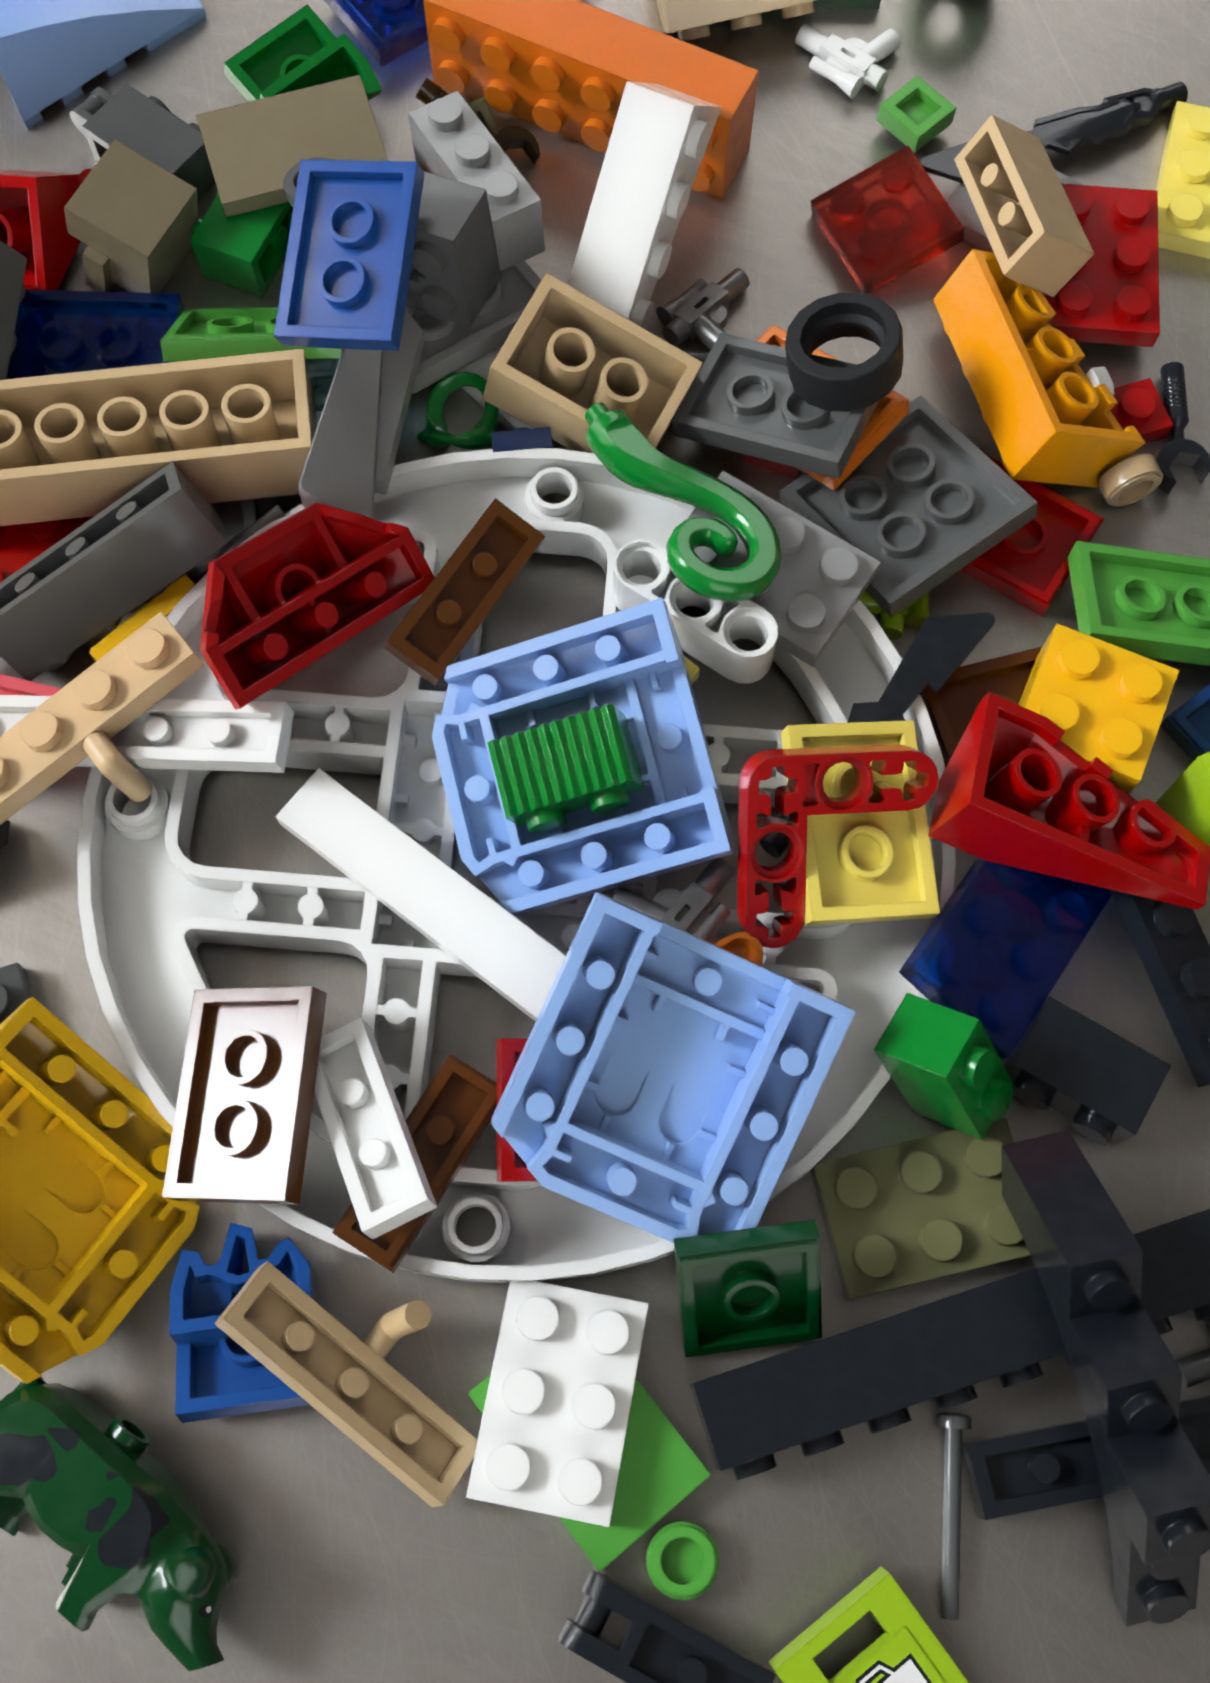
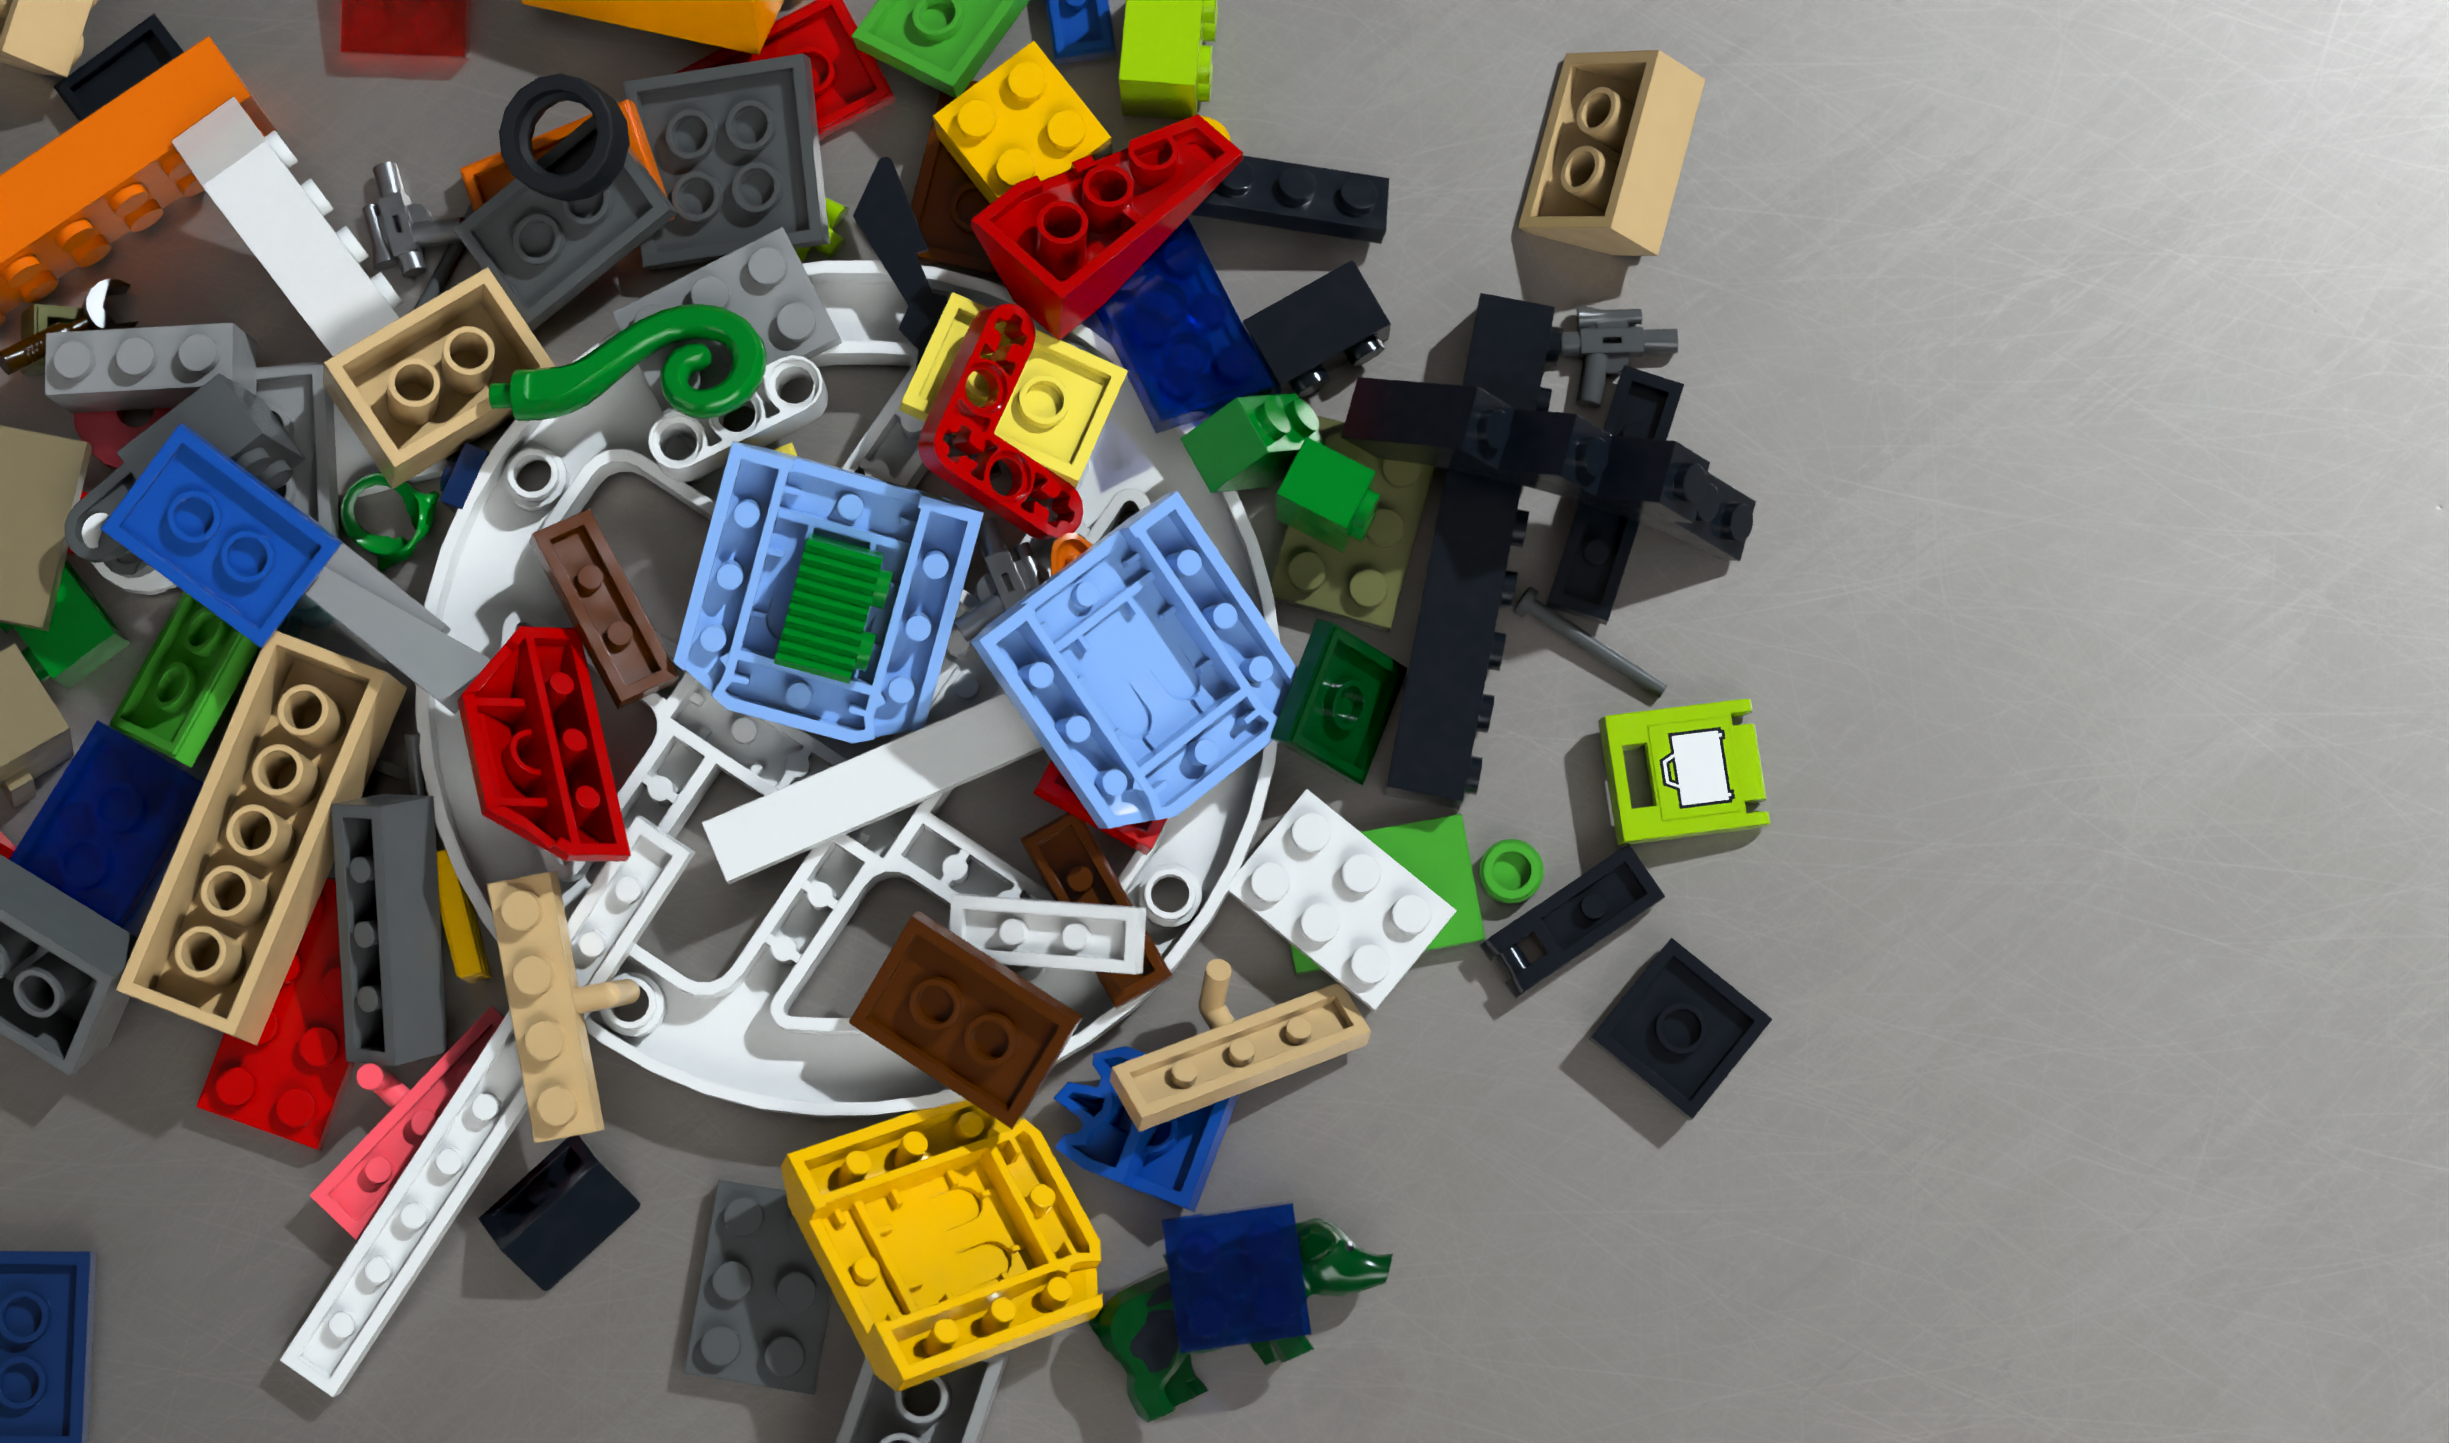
camera: 60 degrees left, 10 degrees up
none -> clear blue plate [1162,1201,1312,1353]
none -> green brick [1275,437,1381,553]

